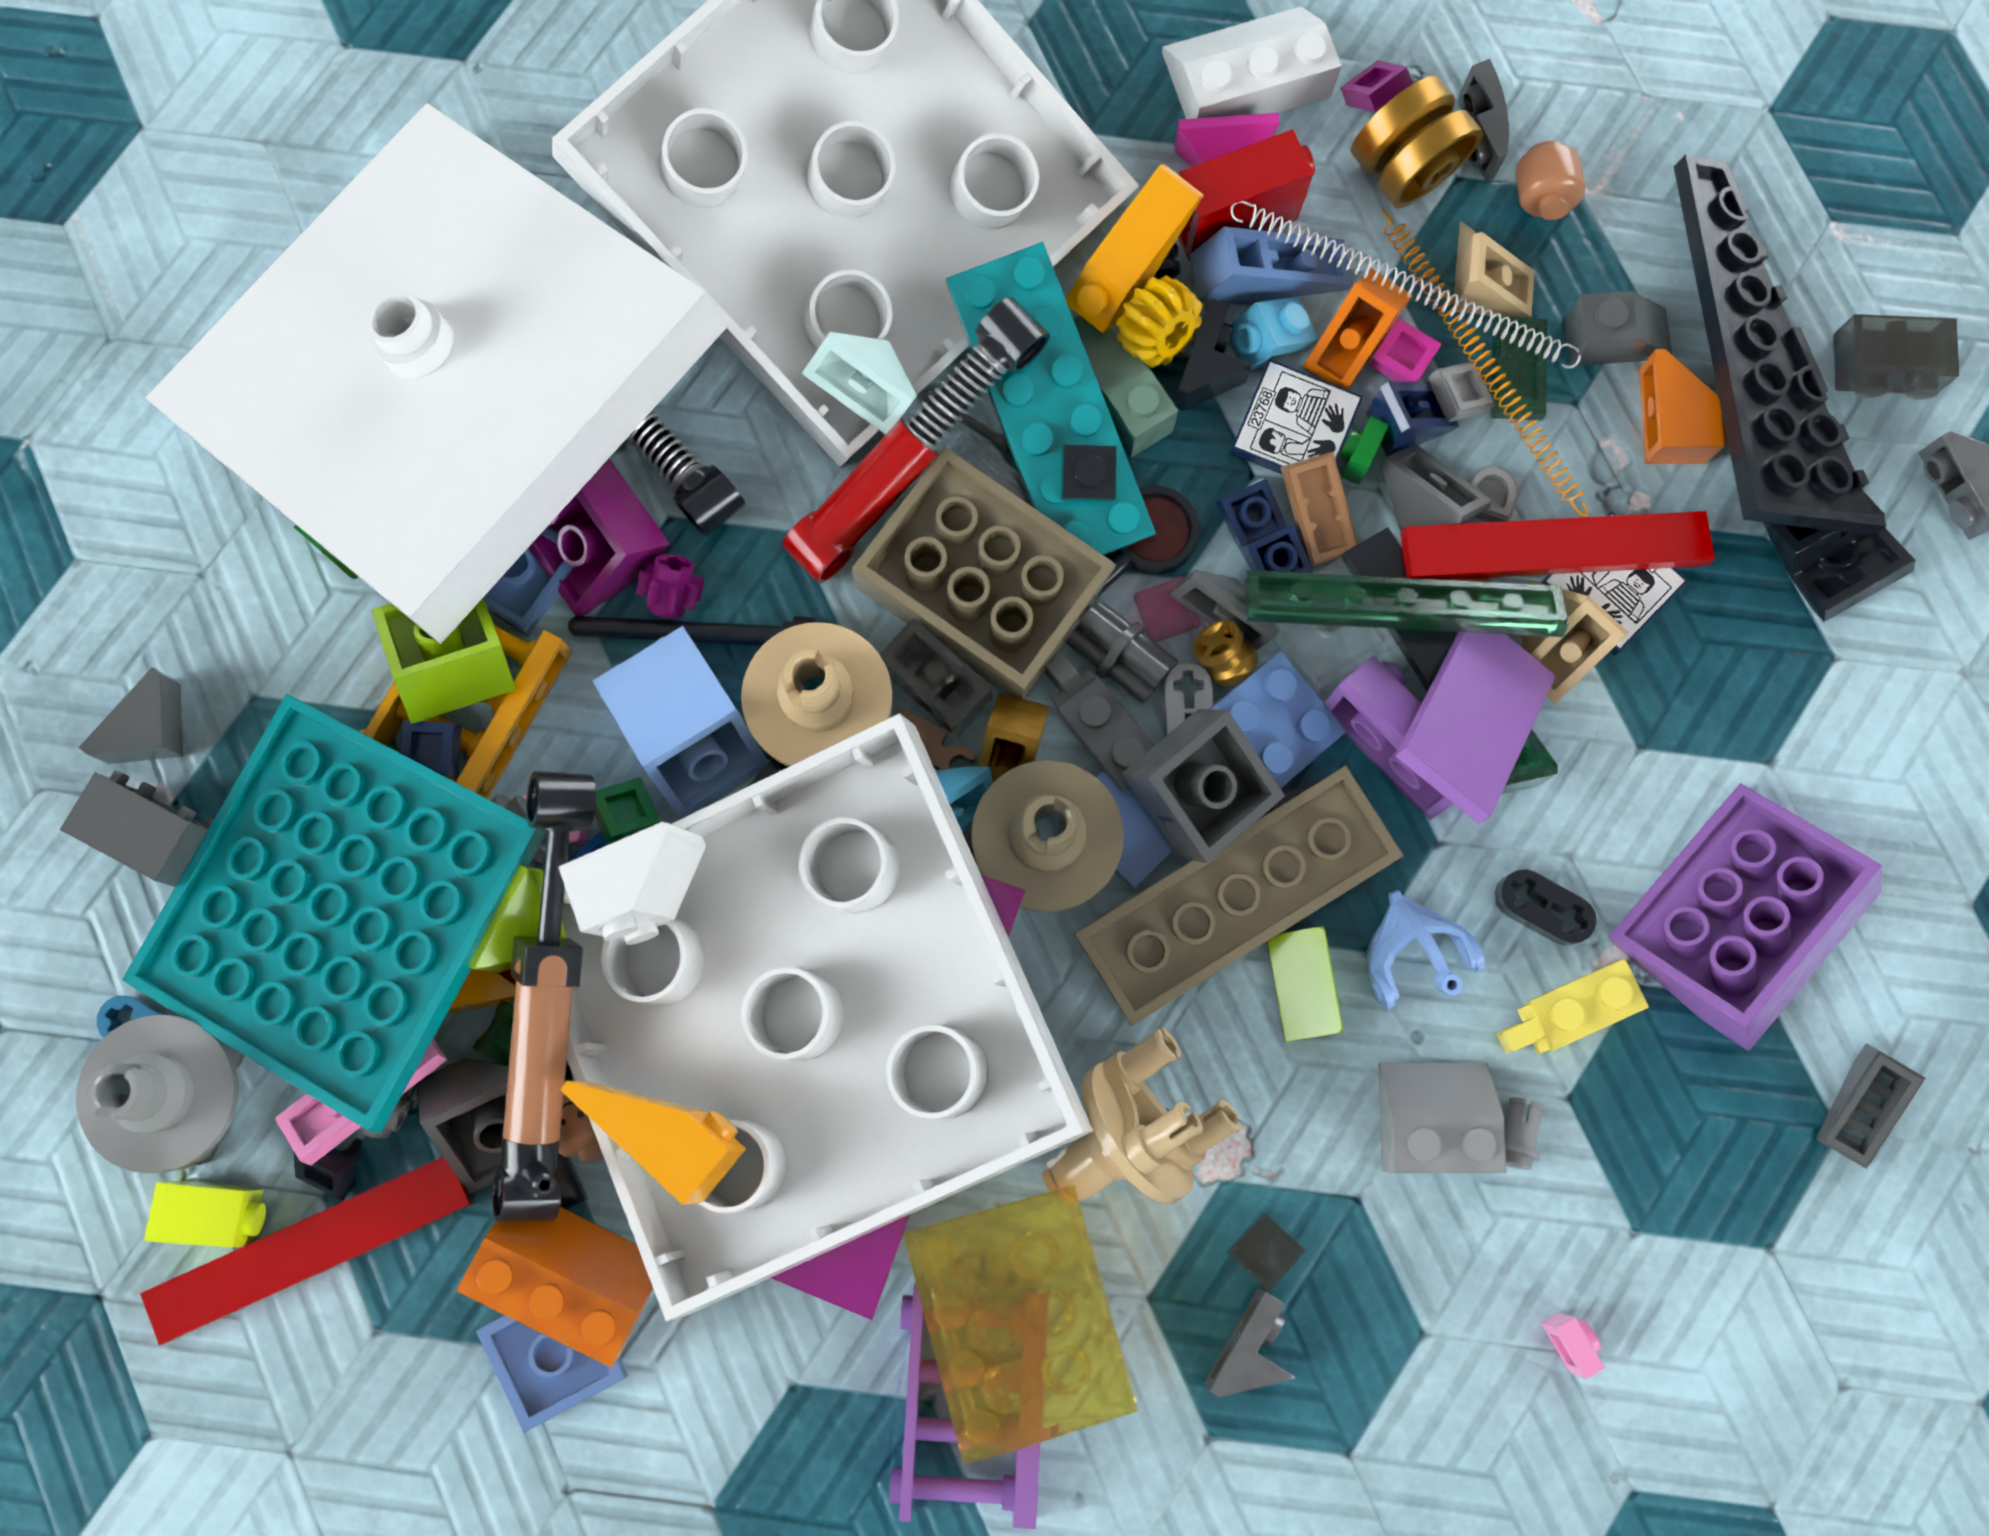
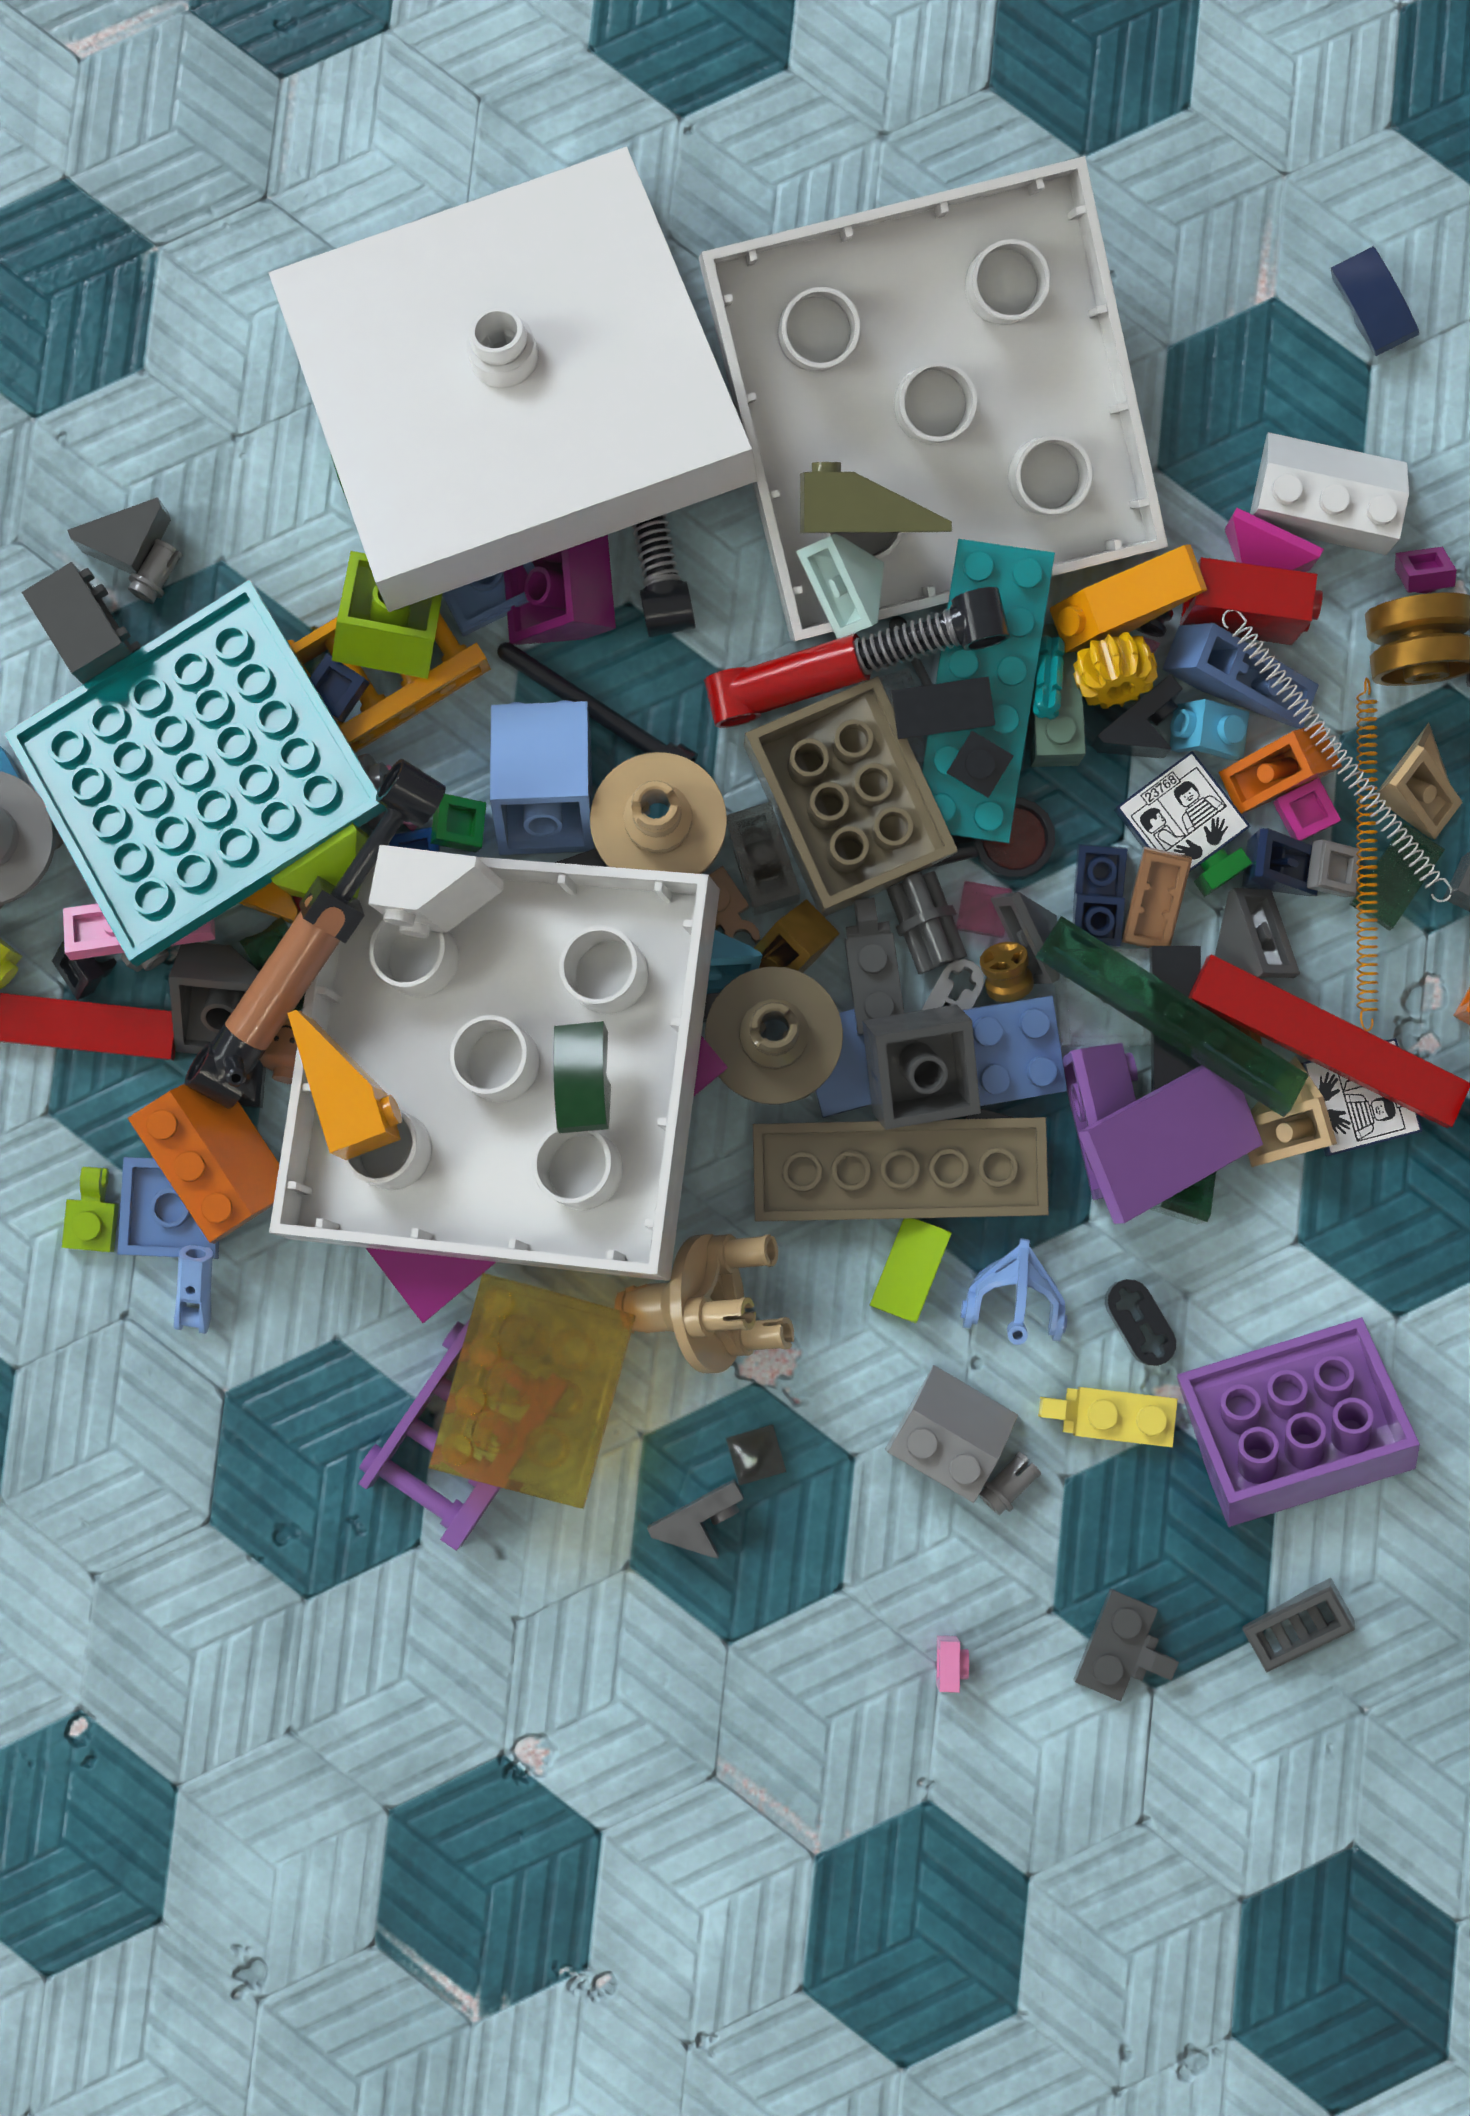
camera: 35 degrees right, 5 degrees up
magenta gear [636,554,705,619] -> none
light grey tile [1467,466,1518,522] -> none
none -> lime plate [61,1167,119,1252]
none -> light grey pin [128,539,183,604]
none -> light blue bar [174,1245,213,1334]
none -> dark green slope [553,1021,611,1134]
none -> olive slope [800,462,952,533]
none -> black tile [891,676,995,740]
none -> teal axle [1033,635,1065,720]
none -> dark grey hinge [1073,1588,1179,1702]

